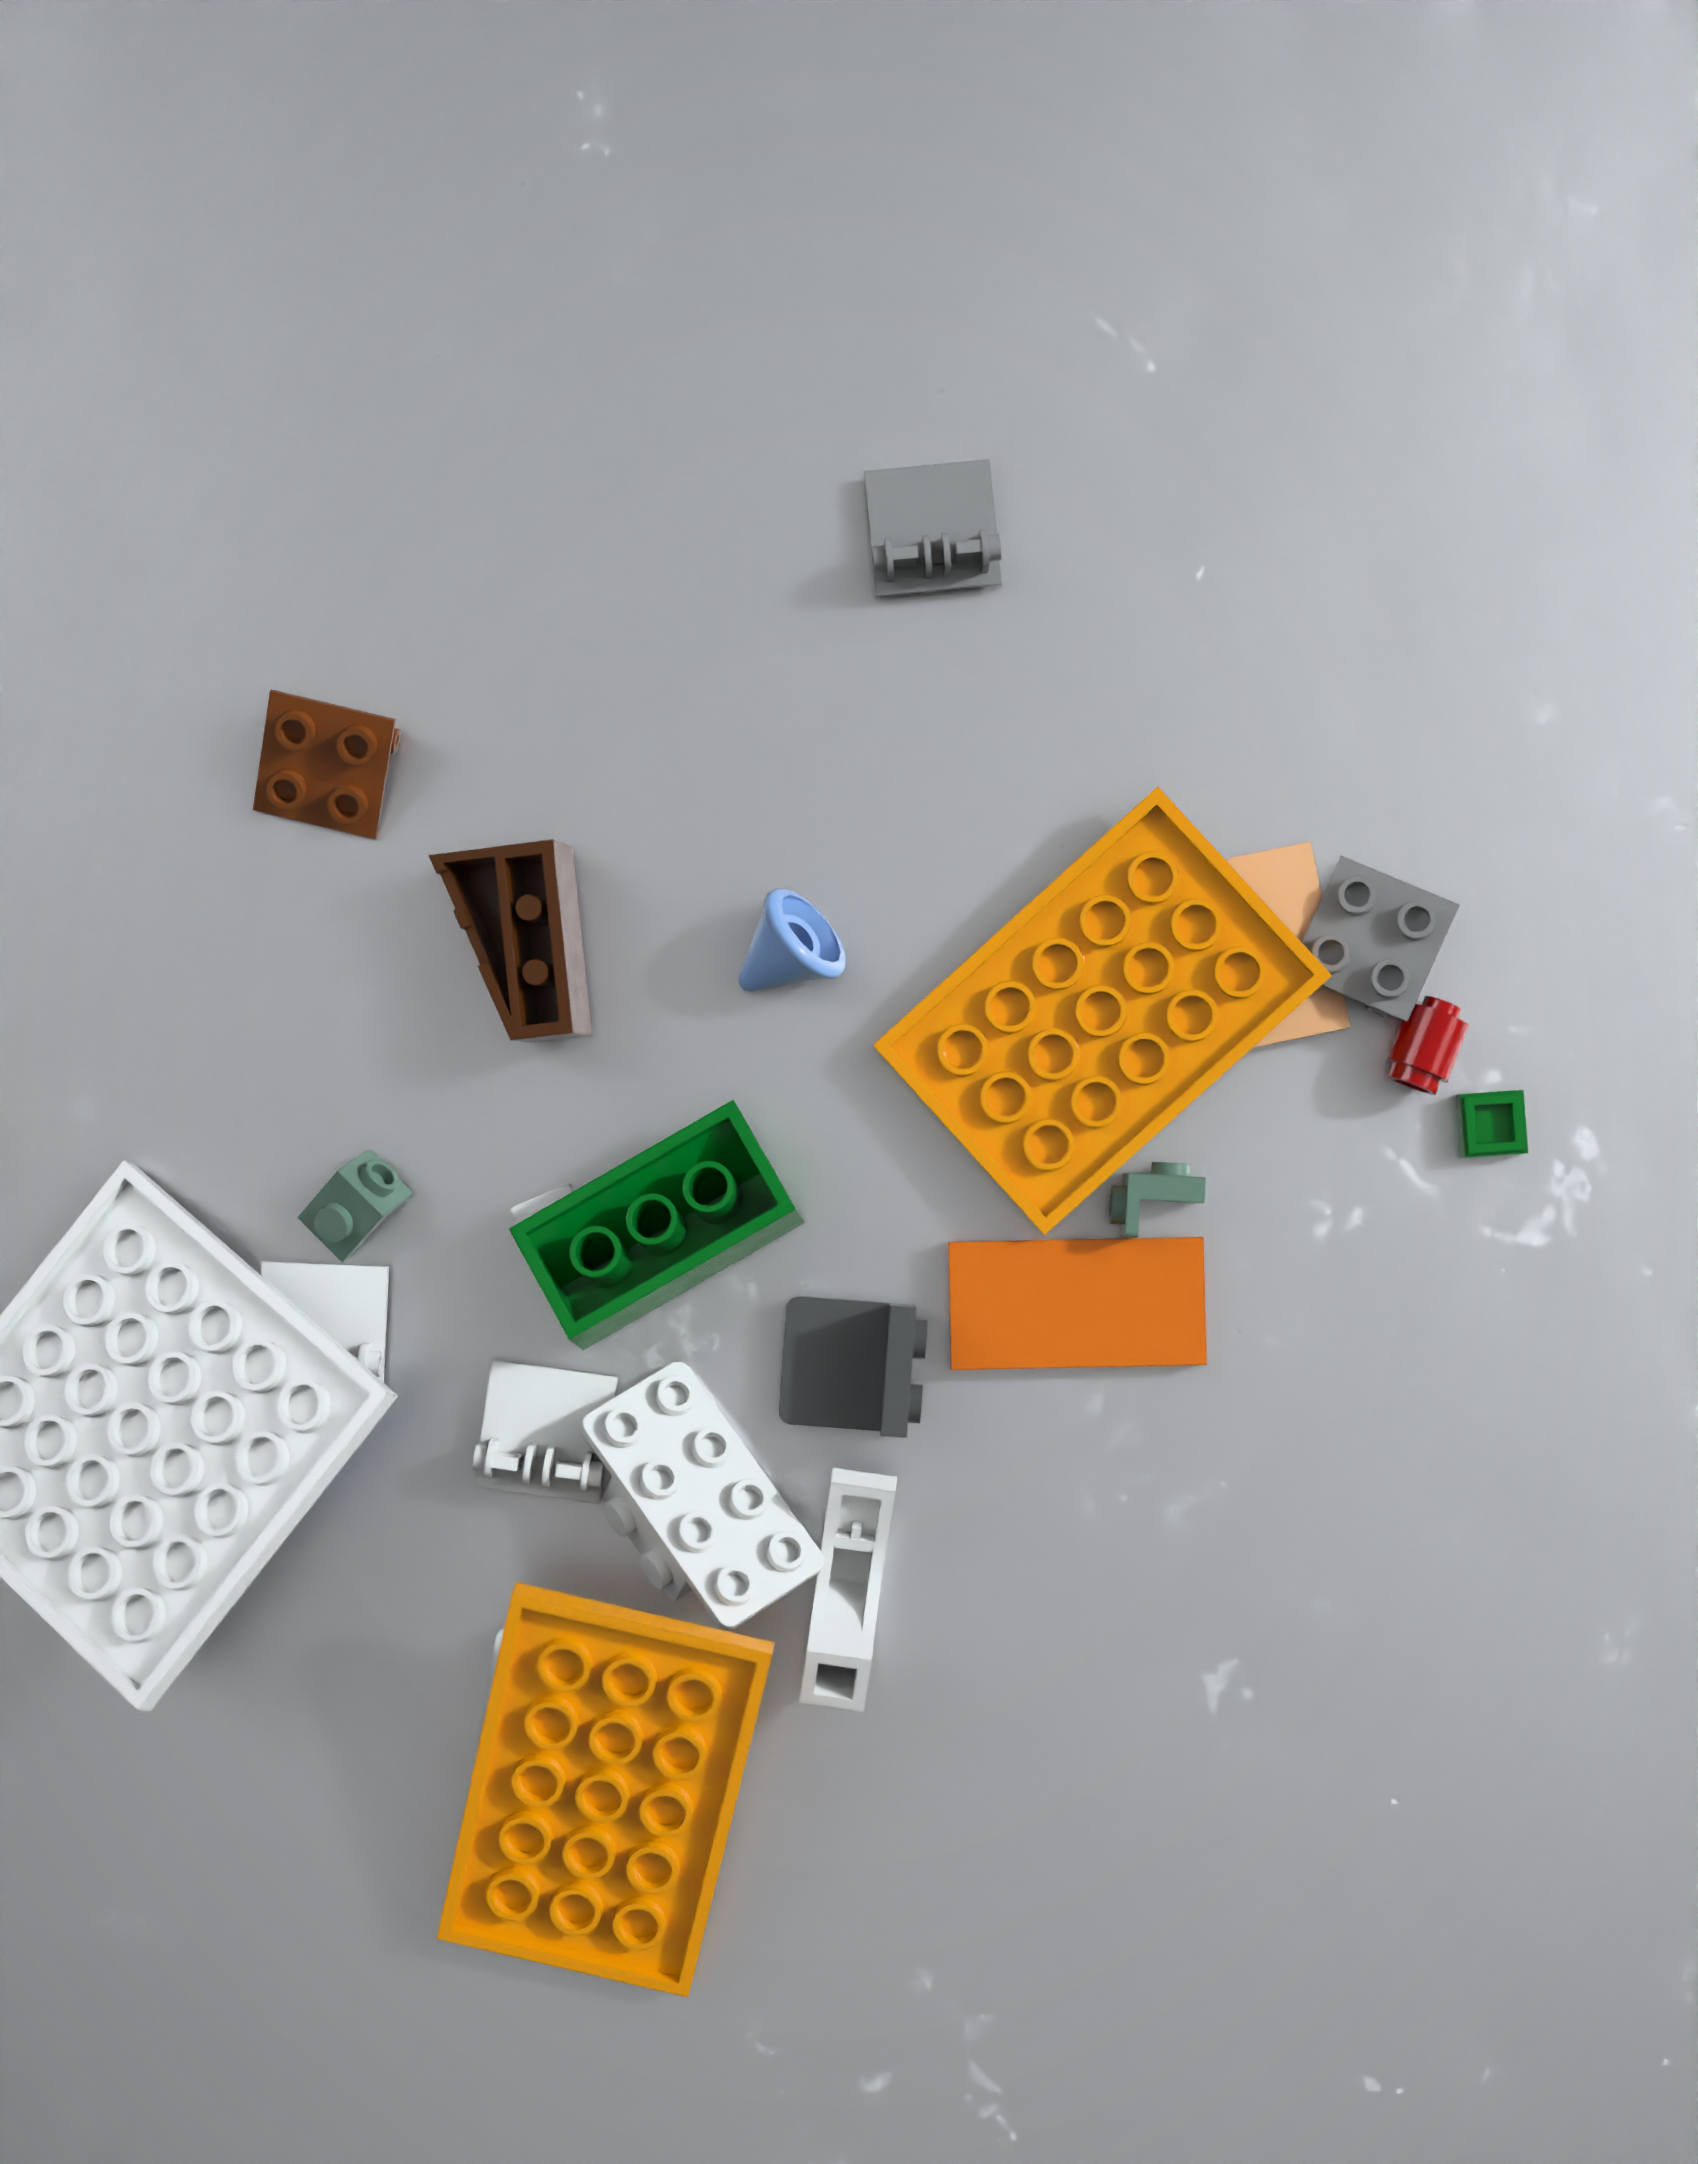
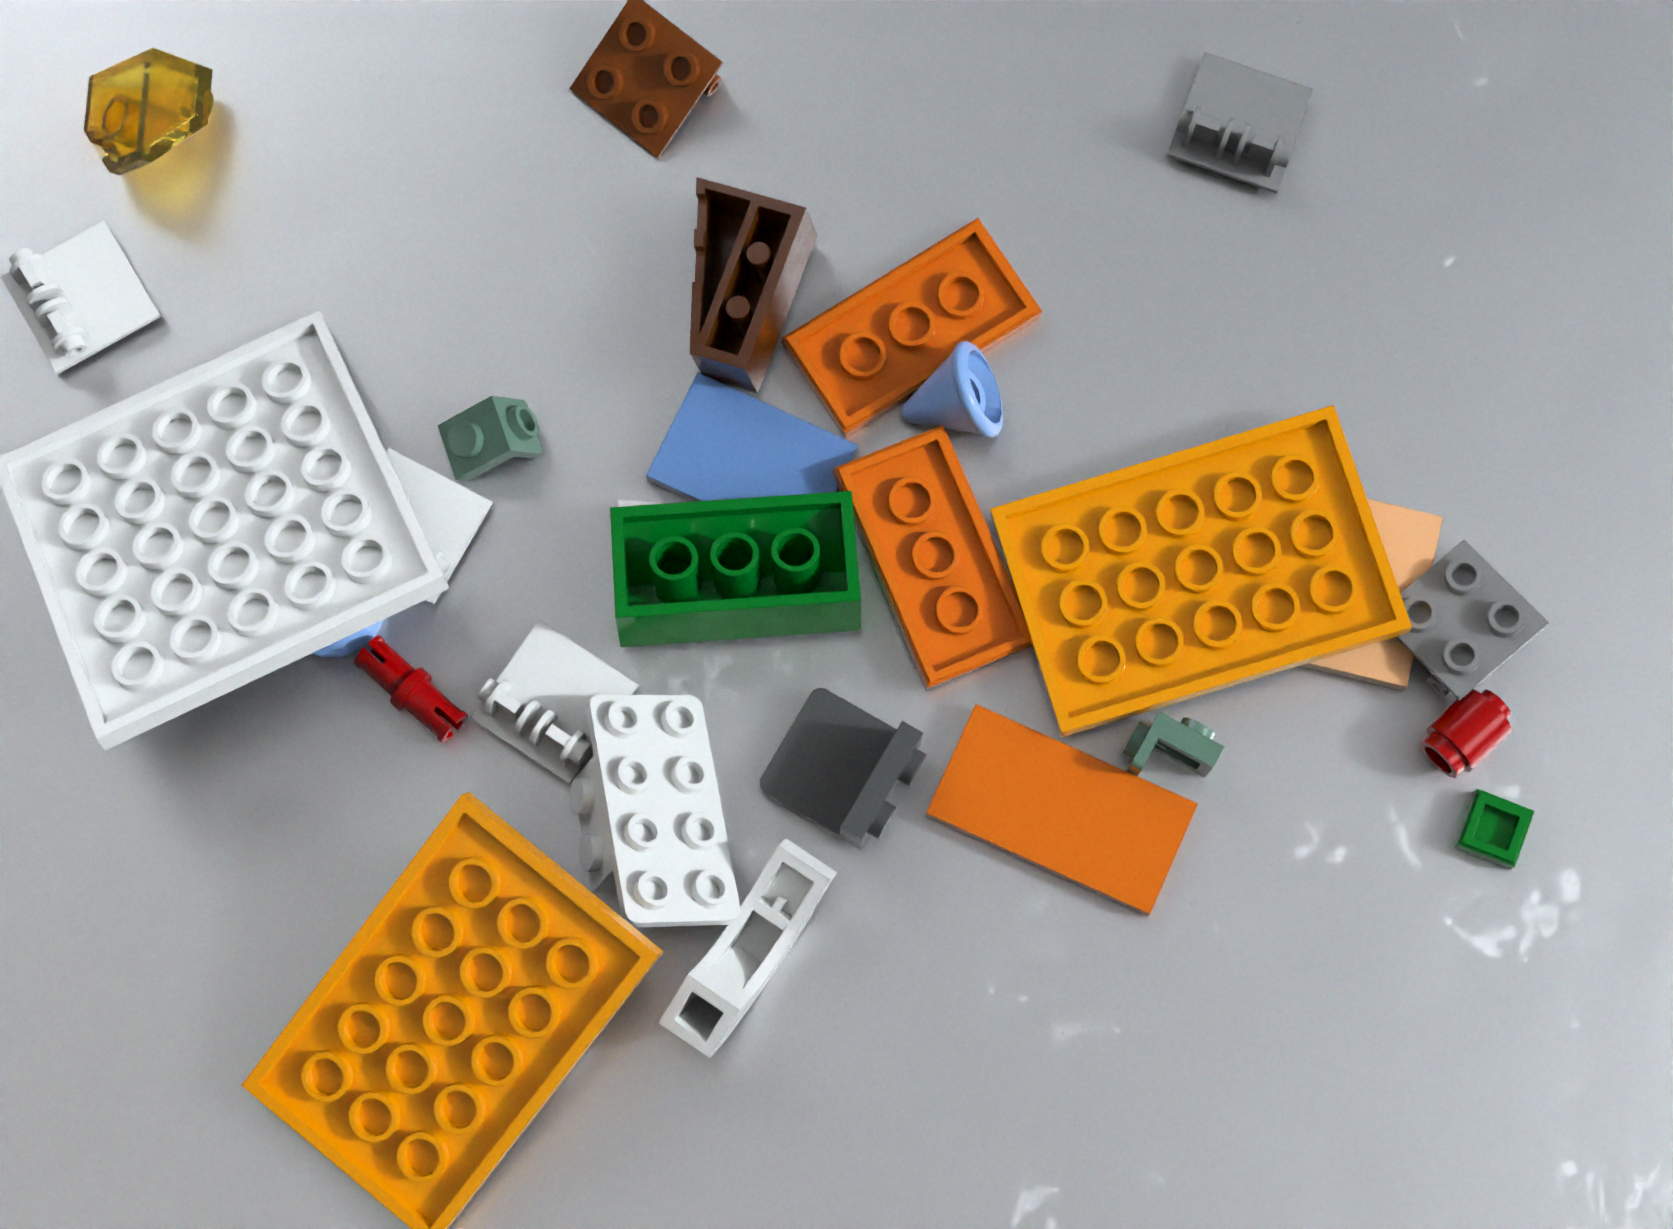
camera: 25 degrees right, 10 degrees down
none -> red pin [353,635,468,744]
none -> medium blue tile [646,372,858,502]
none -> orange tile [782,218,1042,439]
none -> orange tile [832,425,1033,690]

